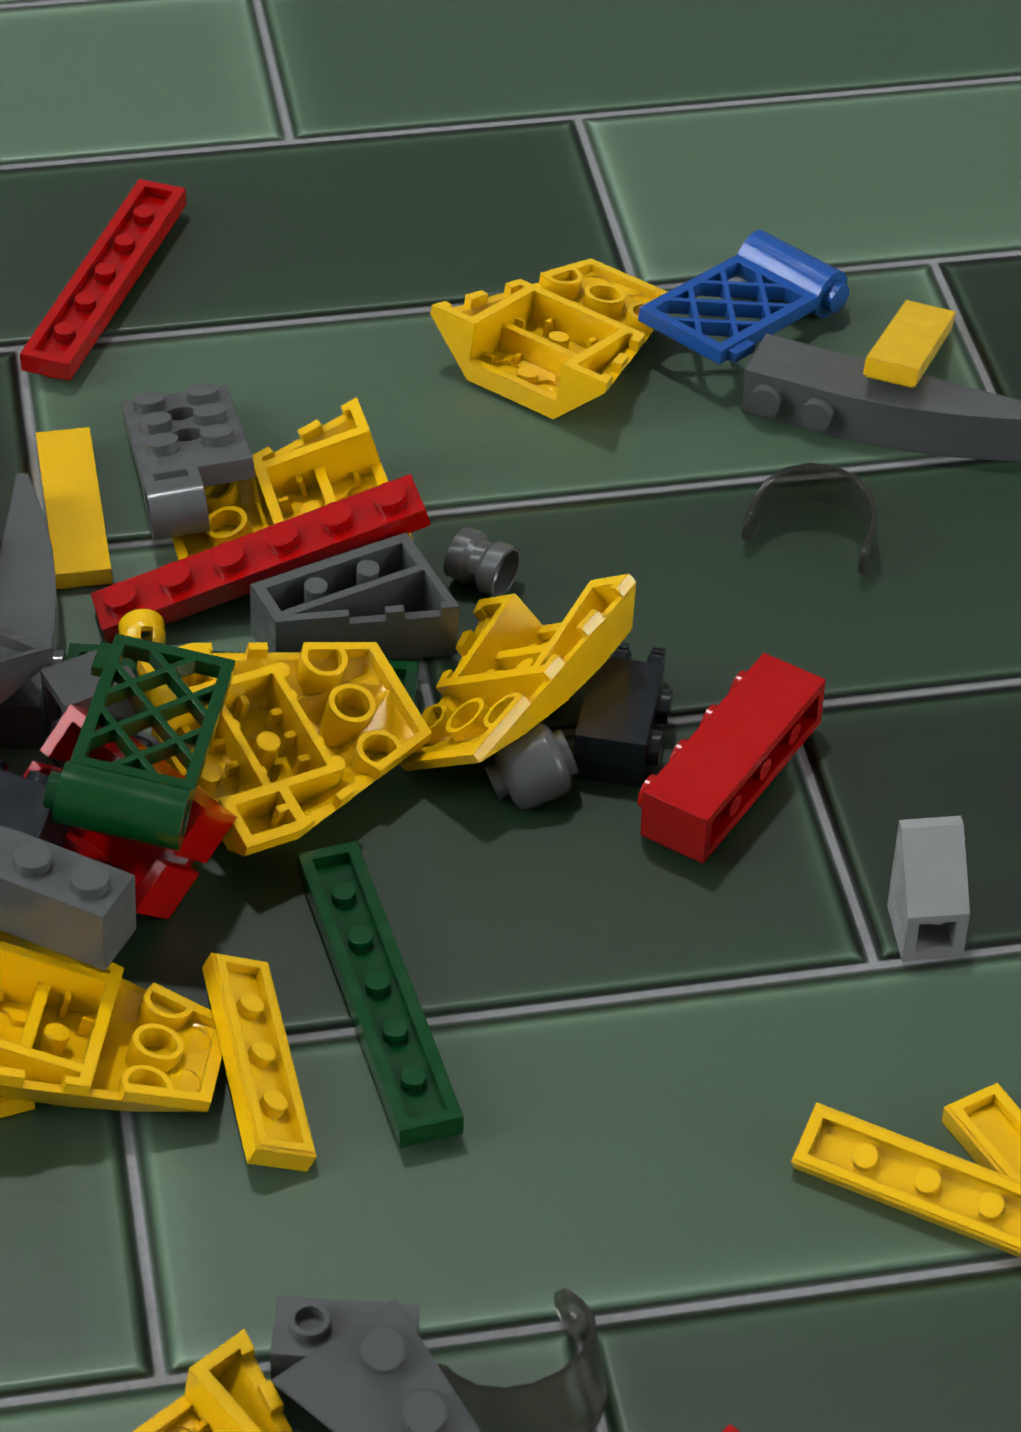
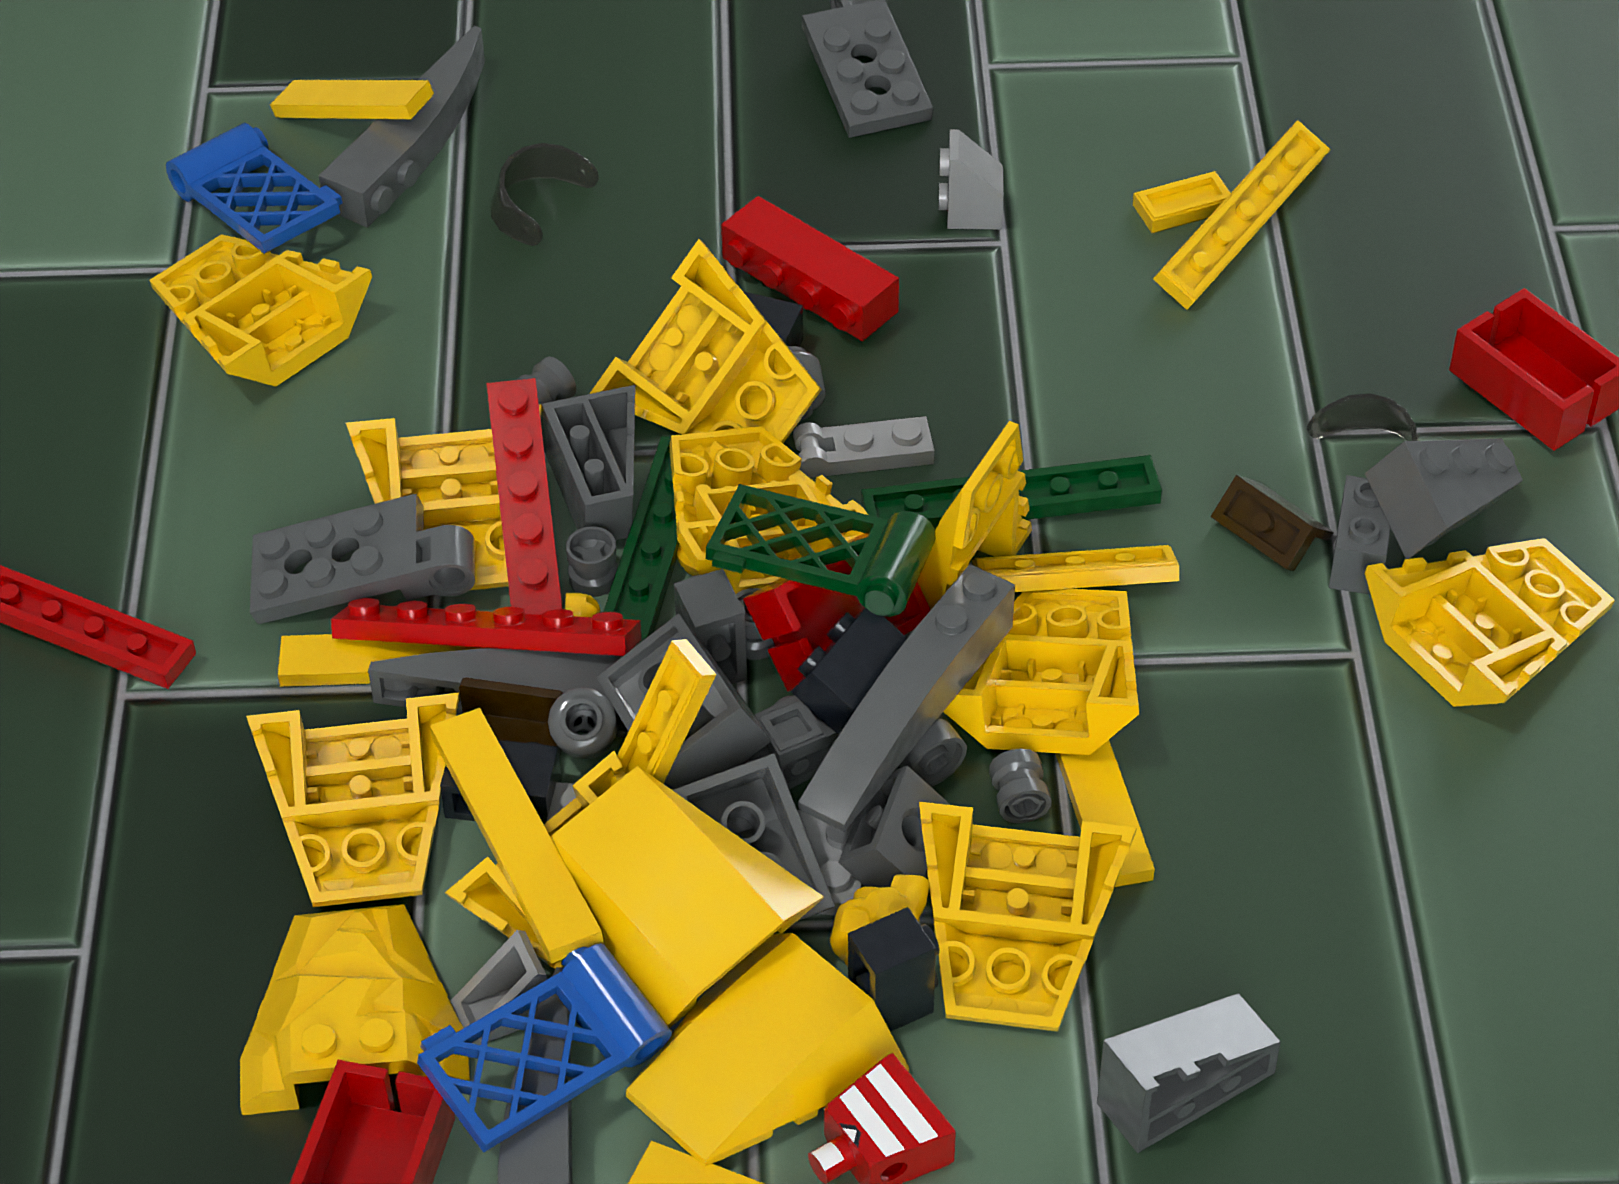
camera: 80 degrees left, 5 degrees up
none -> red plate [331,598,641,656]
none -> dark grey wheel [566,526,618,597]
none -> light grey plate [793,416,934,477]
none -> yellow wedge [917,421,1032,609]
none -> dark brown panel [1210,475,1334,571]

